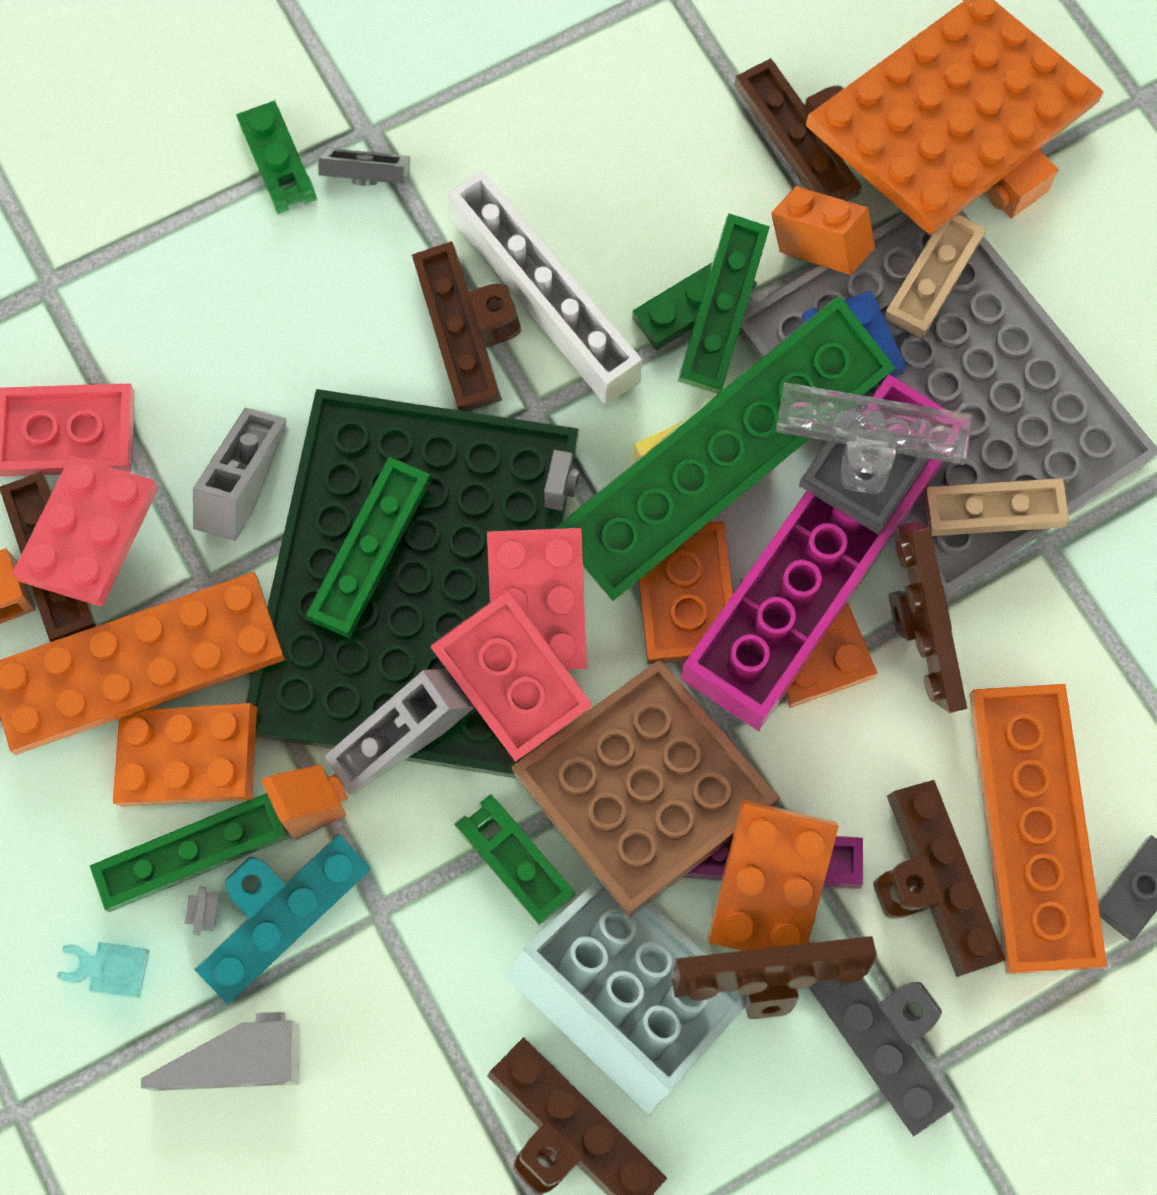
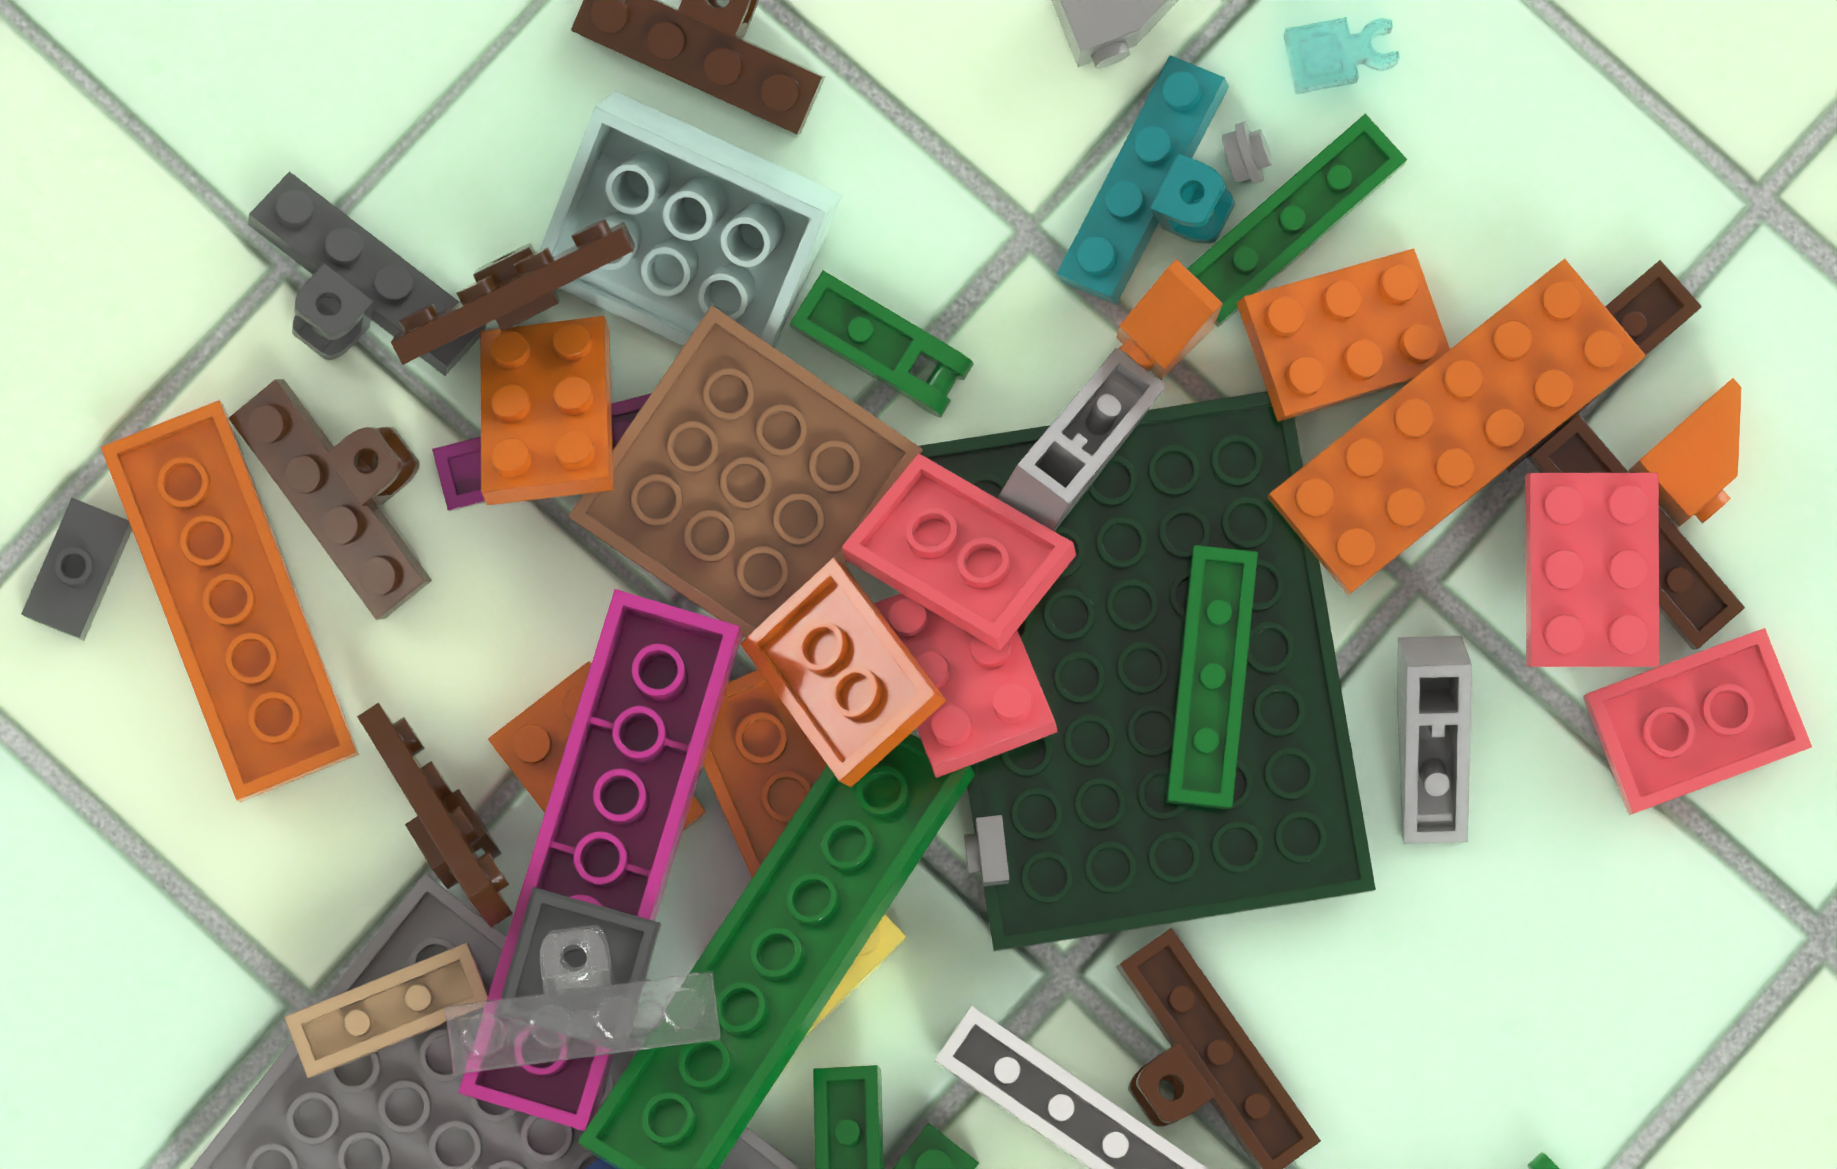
camera: 160 degrees right, 10 degrees up
none -> plate [740,558,947,787]

